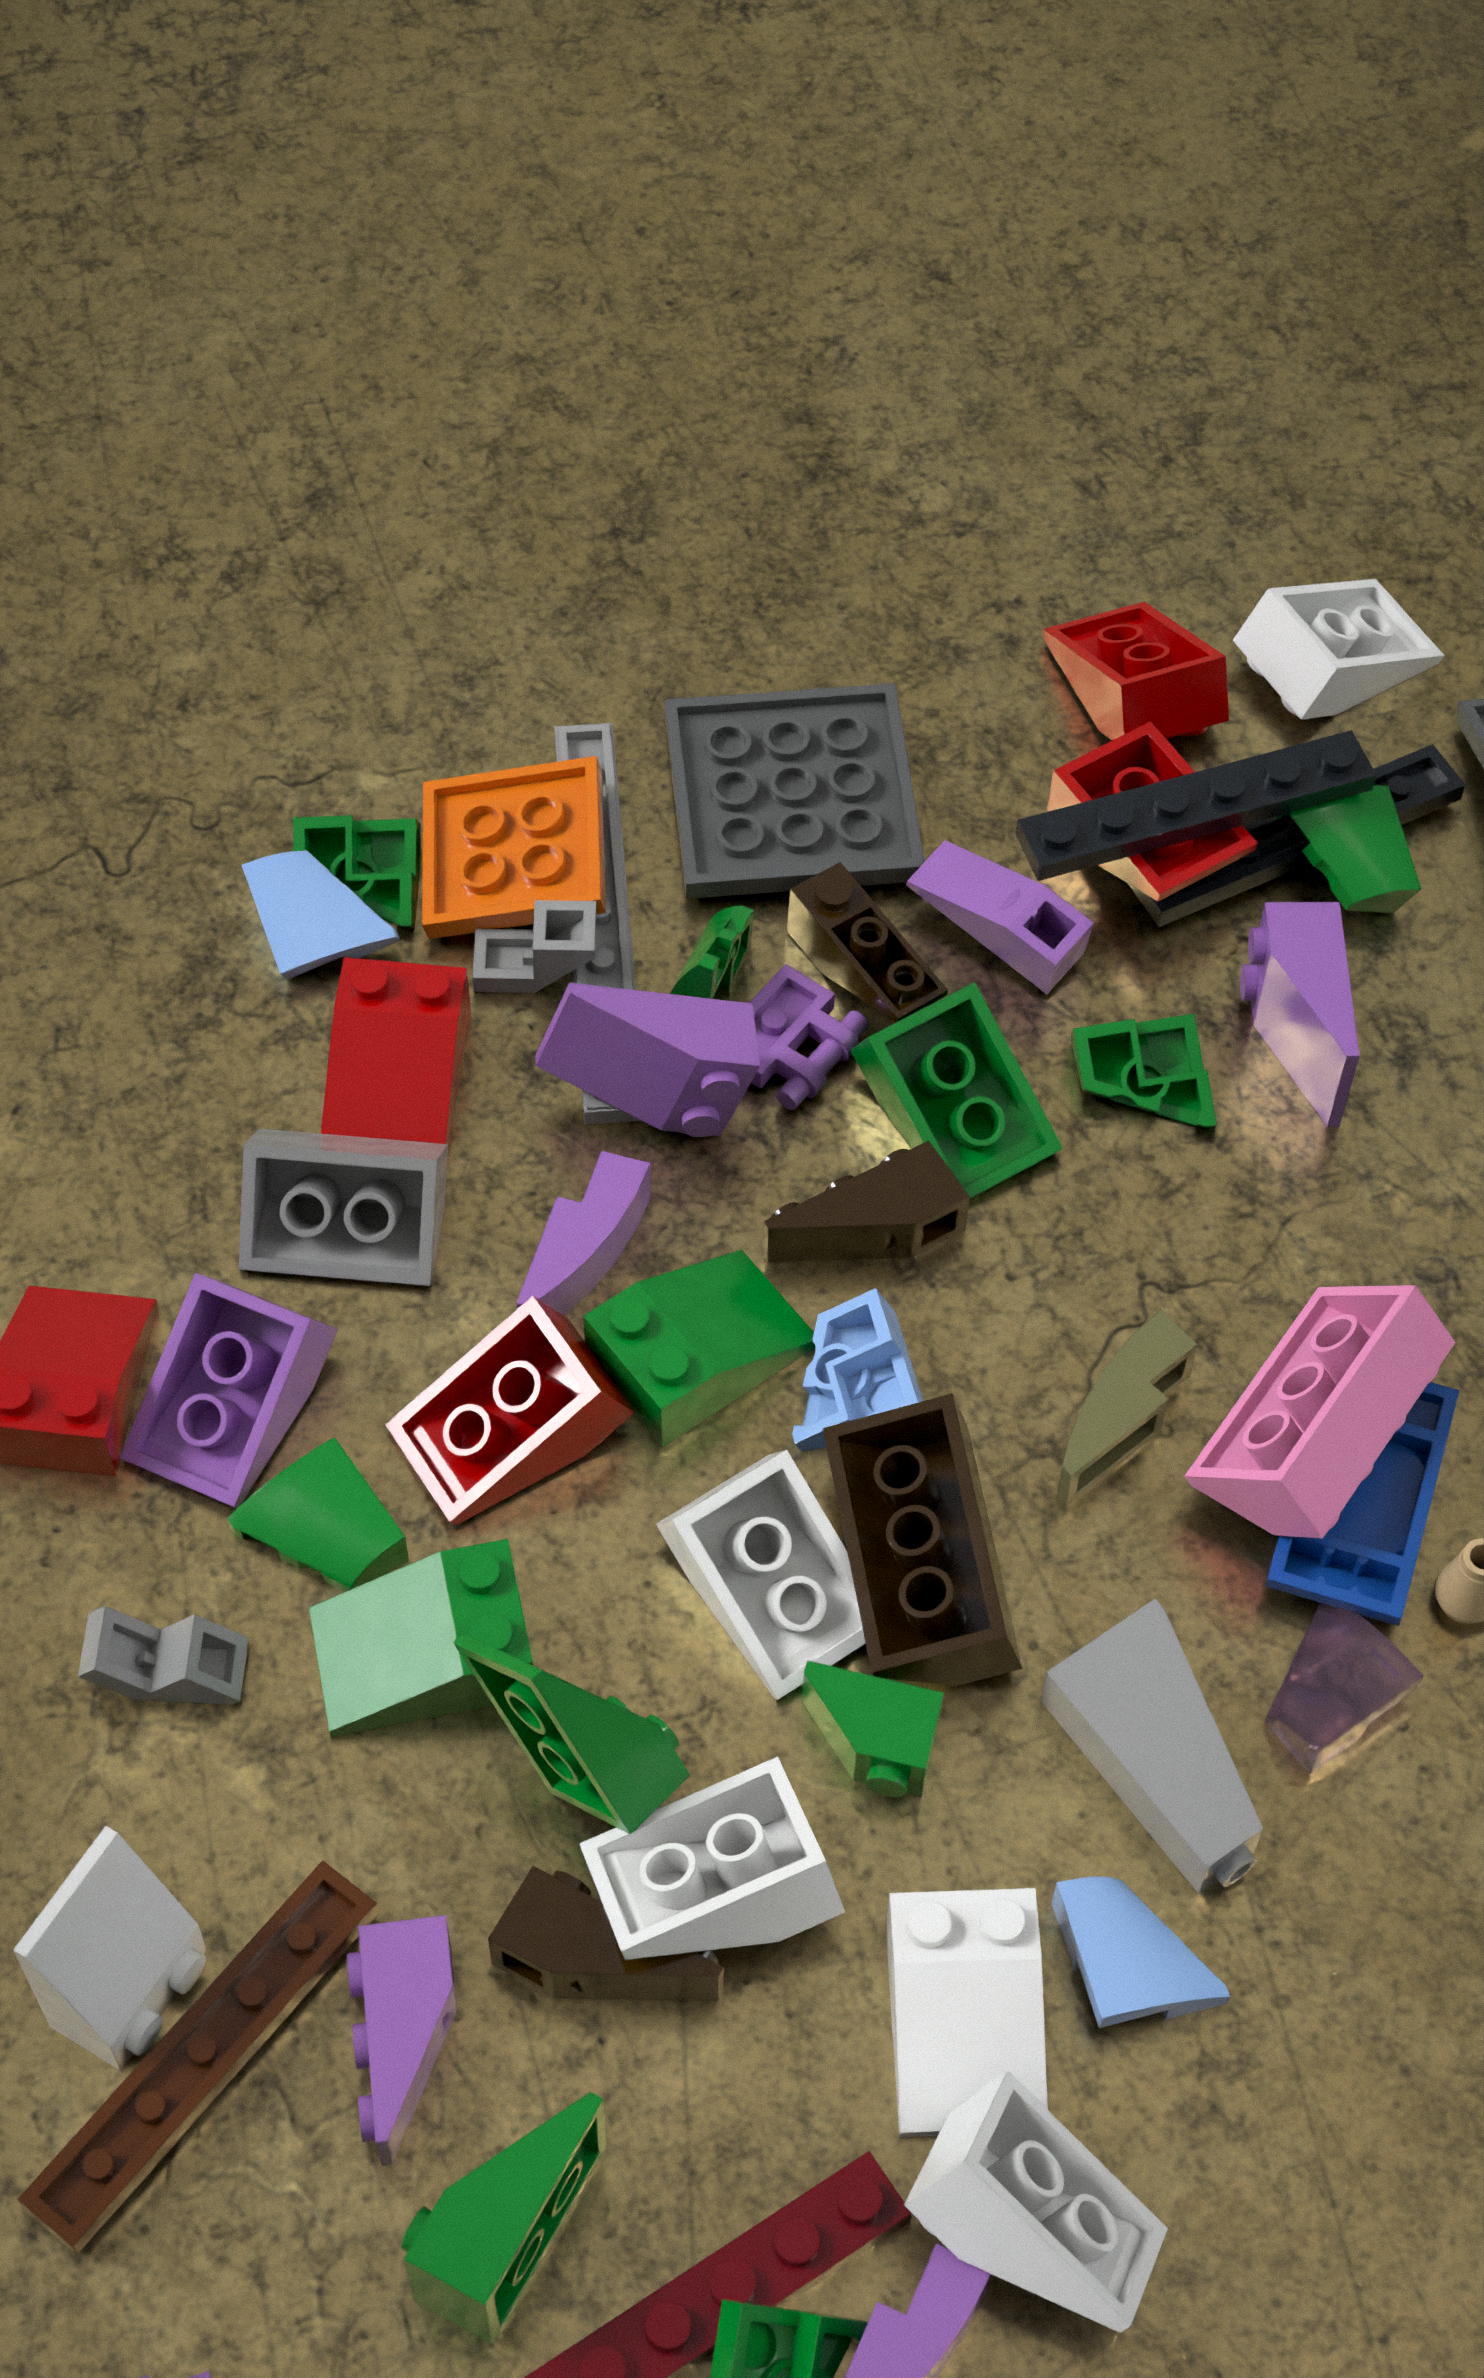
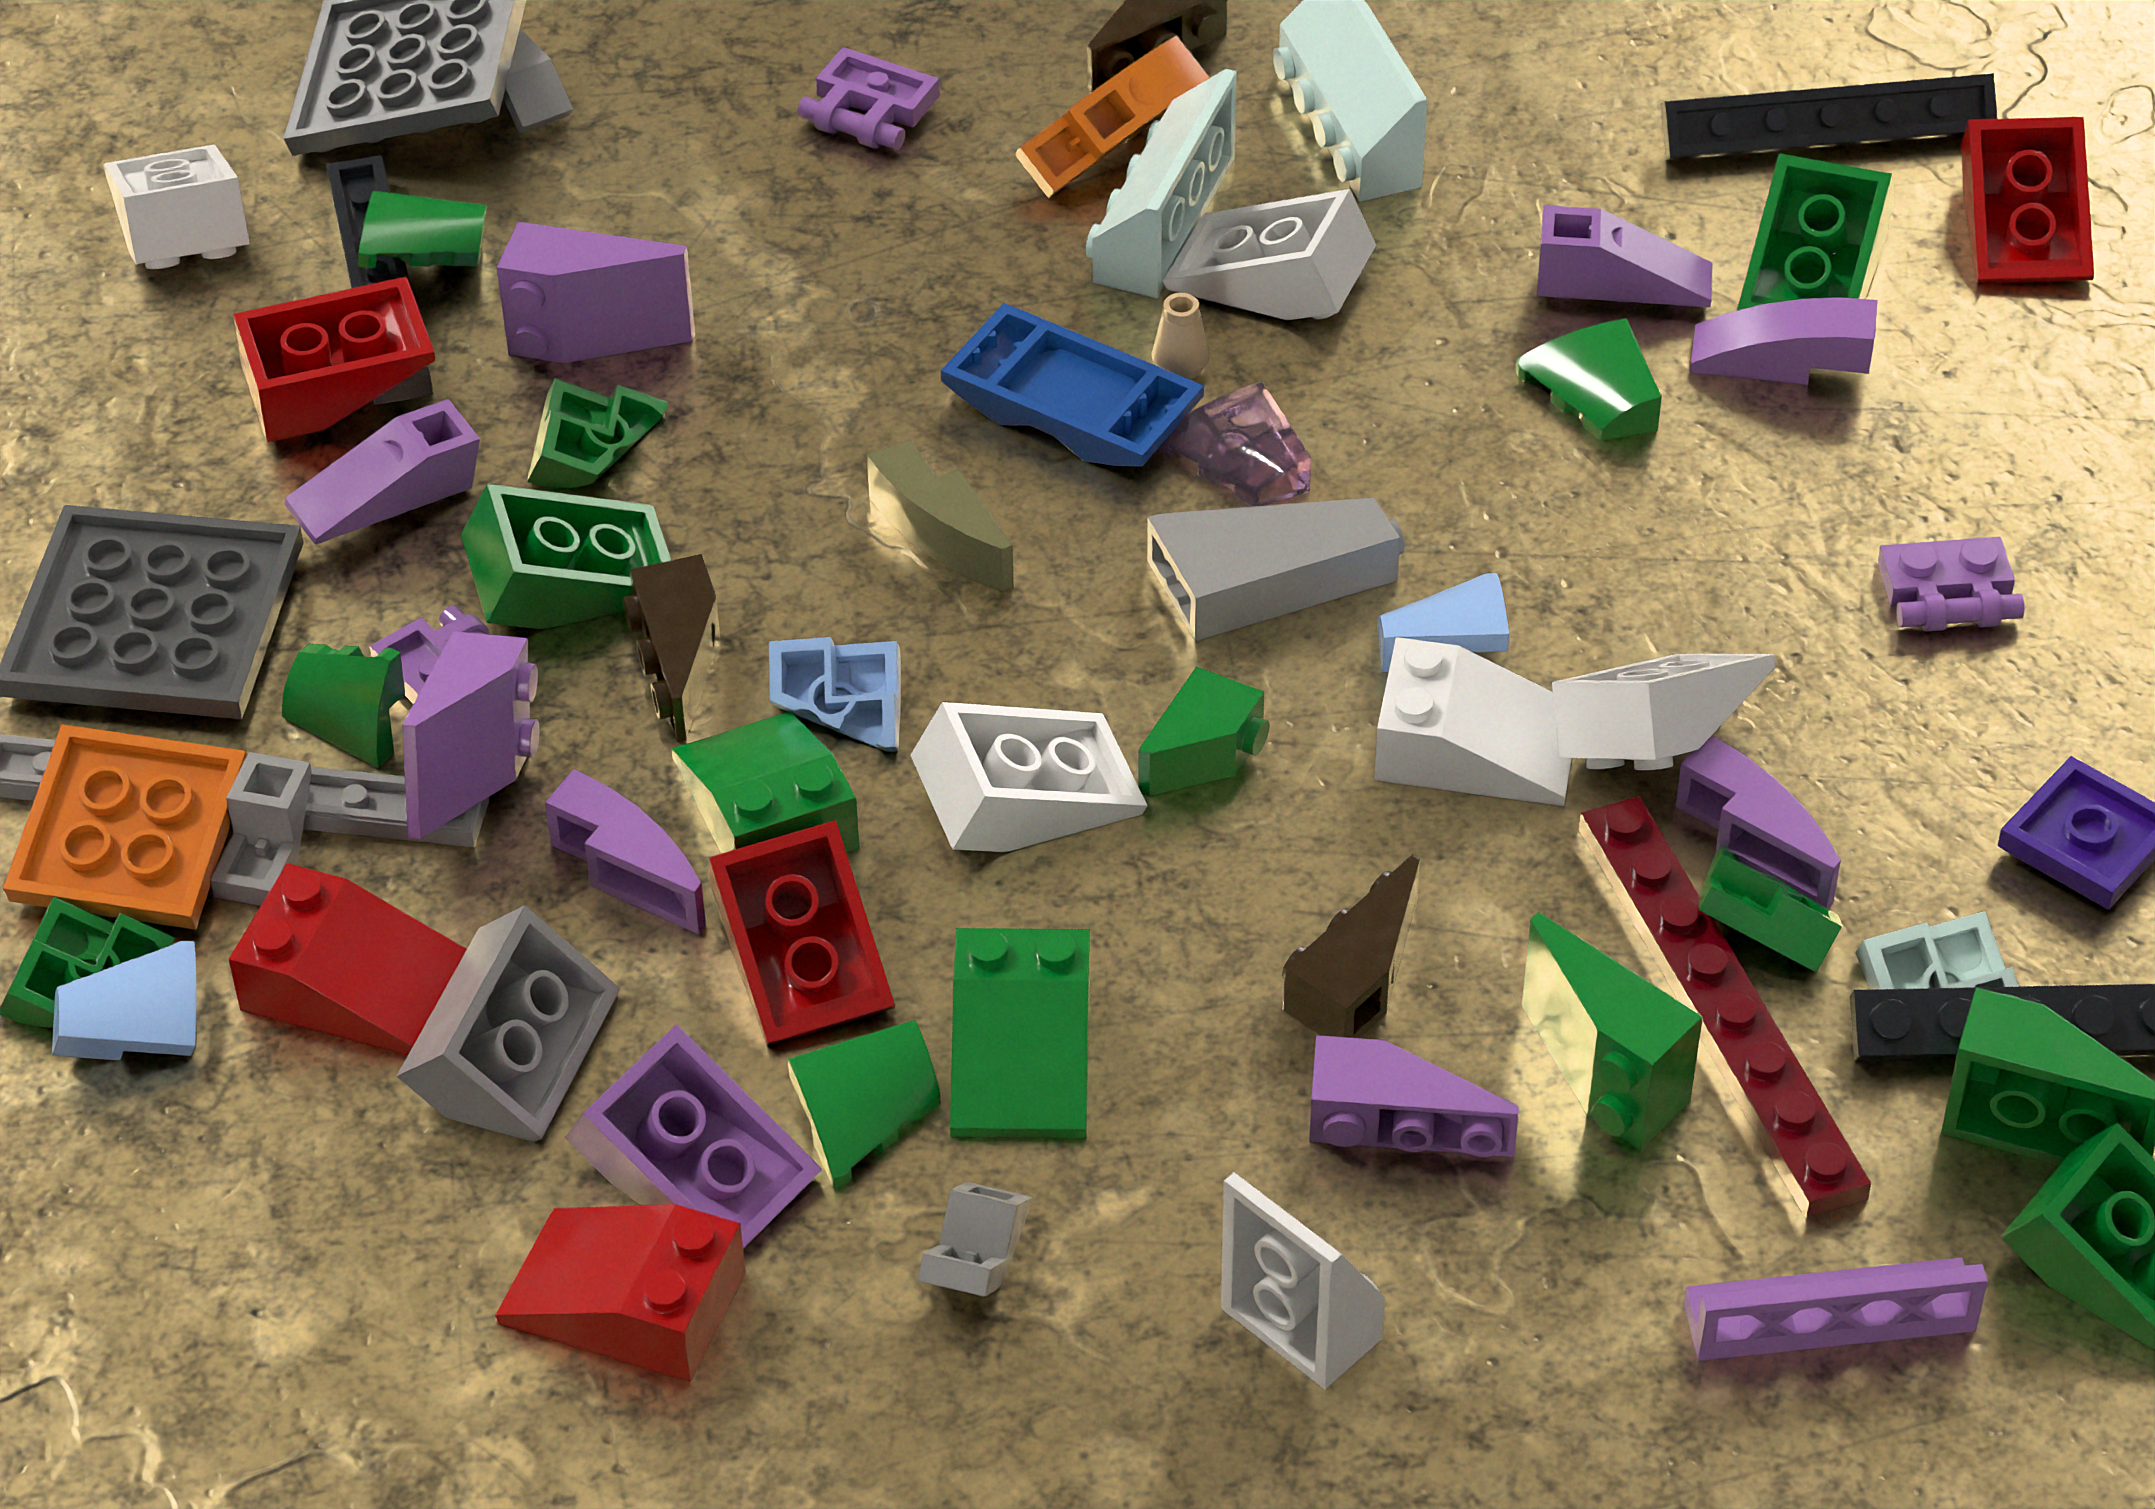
camera: 75 degrees left, 10 degrees down
reddish brown plate [17,1860,379,2255] -> none
green slope [453,1633,690,1835] -> none
white slope [579,1757,845,1960] -> none
dark brown slope [786,862,948,1023] -> none
dark brown slope [823,1393,1023,1686] -> none
black plate [1015,730,1377,881] -> none
red slope [1043,602,1229,740] -> none
bright pink slope [1184,1285,1456,1538] -> none

